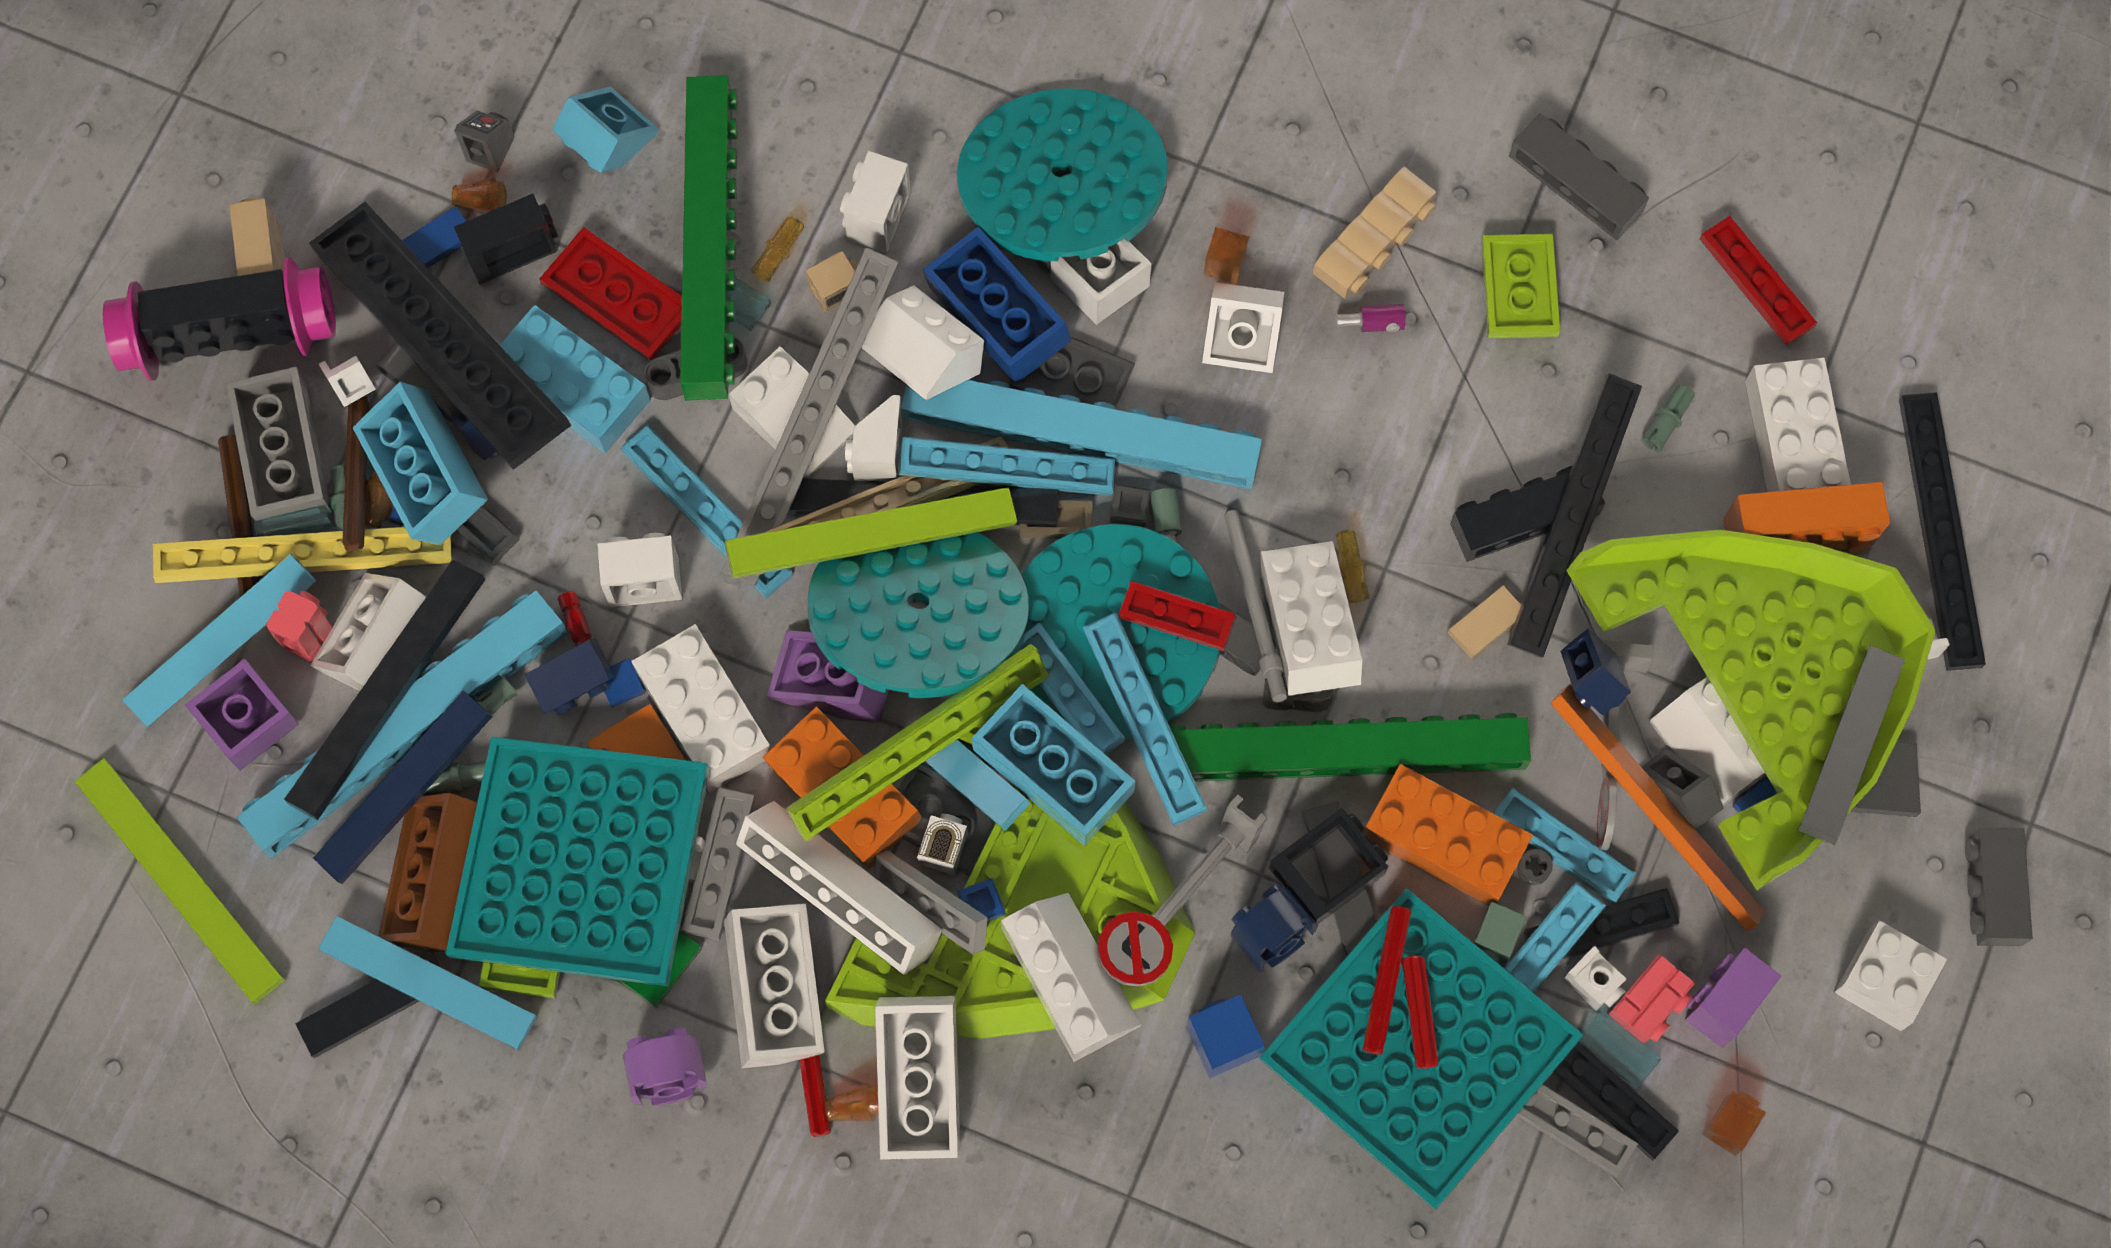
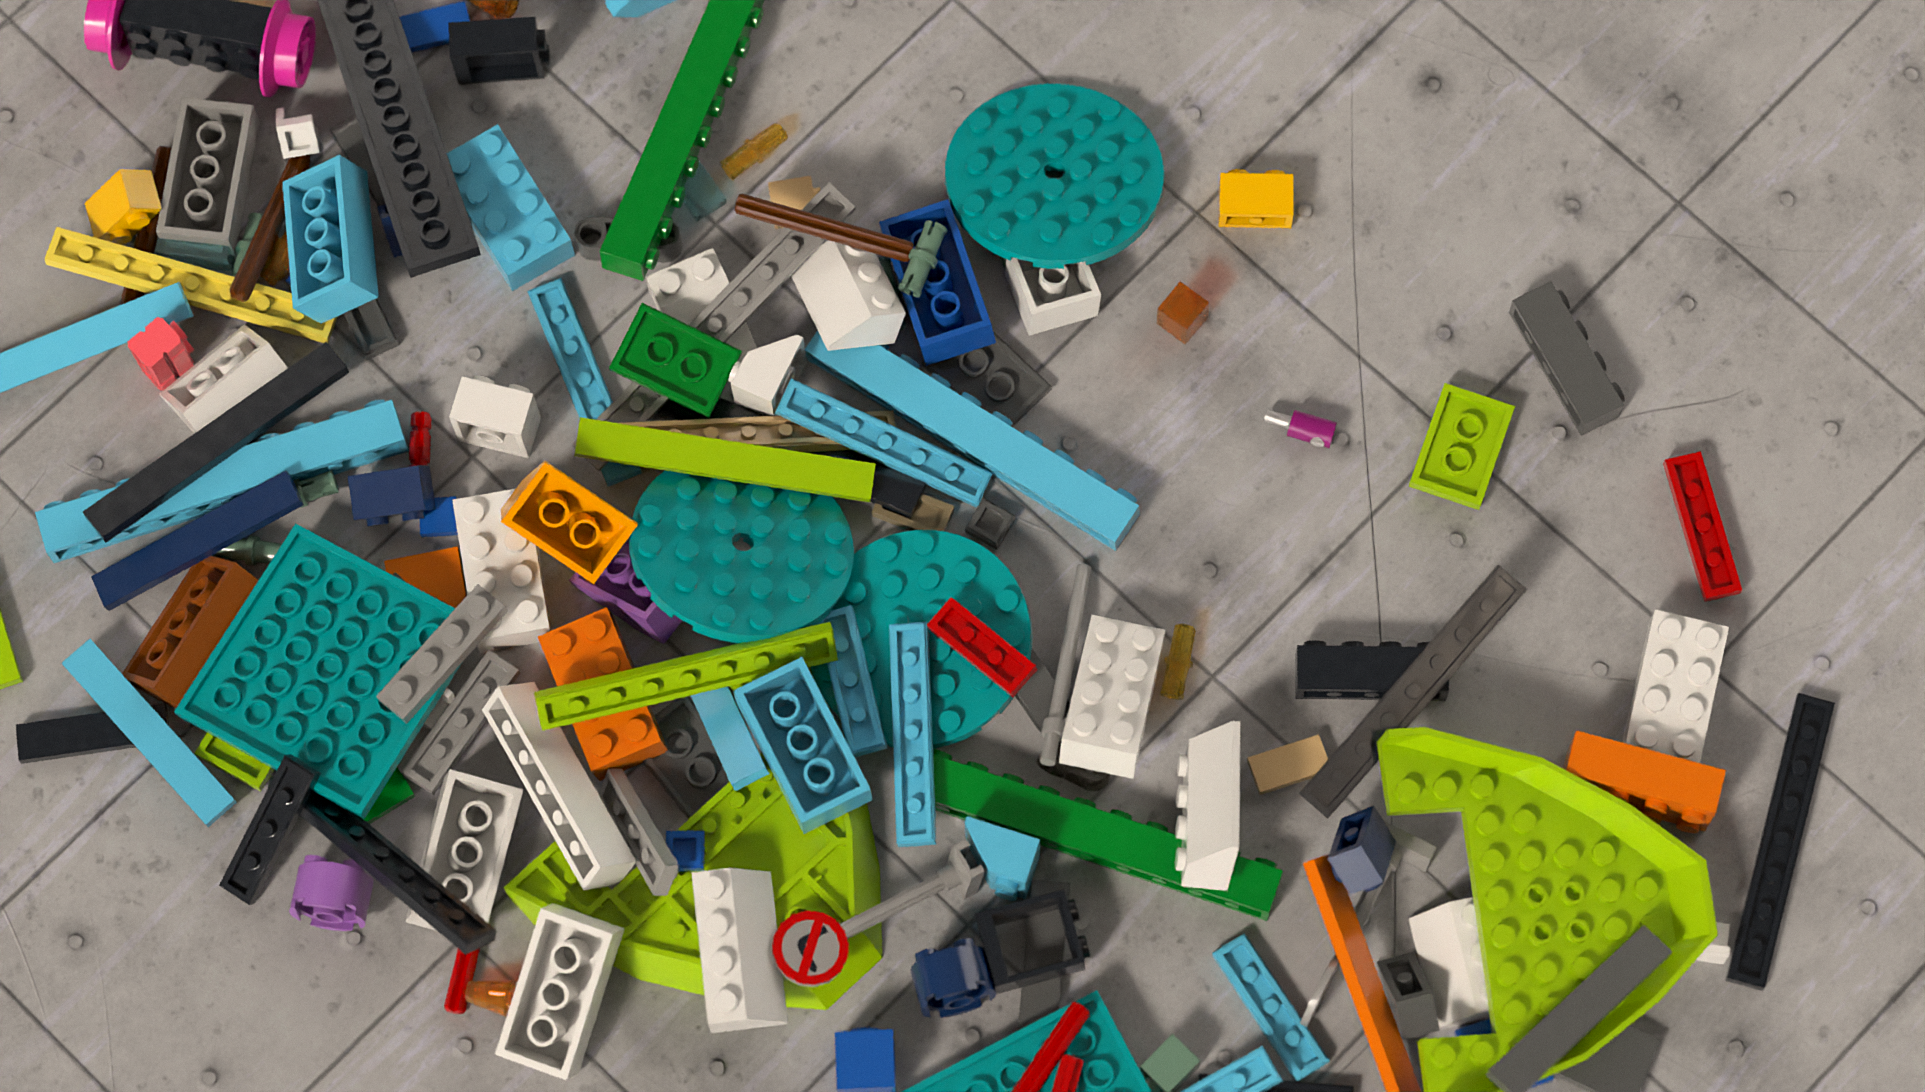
camera: 25 degrees right, 0 degrees up
medium lavender brick [185,658,299,770] -> none
red plate [539,227,682,362] -> none
white brick [840,151,911,254] -> none
brick [917,814,968,876] -> none
sand green piece [1150,488,1182,542] -> none
white slope [1202,282,1284,373] -> none
tan brick [1313,167,1437,299] -> none
orange brick [1363,764,1533,906] -> none
dark grey bush [1517,849,1553,886] -> none
sand green axle [1641,384,1695,452] -> none
none -> yellow brick [84,169,162,245]
none -> black tile [219,754,321,905]
none -> black tile [268,776,497,955]
none -> light grey plate [376,584,508,723]
none -> light orange slope [501,461,638,584]
none -> green tile [609,303,742,418]
none -> reddish brown axle [734,193,914,262]
none -> sand green pin [898,221,947,297]
none -> medium azure slope [964,816,1040,901]
none -> white slope [1175,721,1240,891]
none -> yellow brick [1219,169,1294,228]

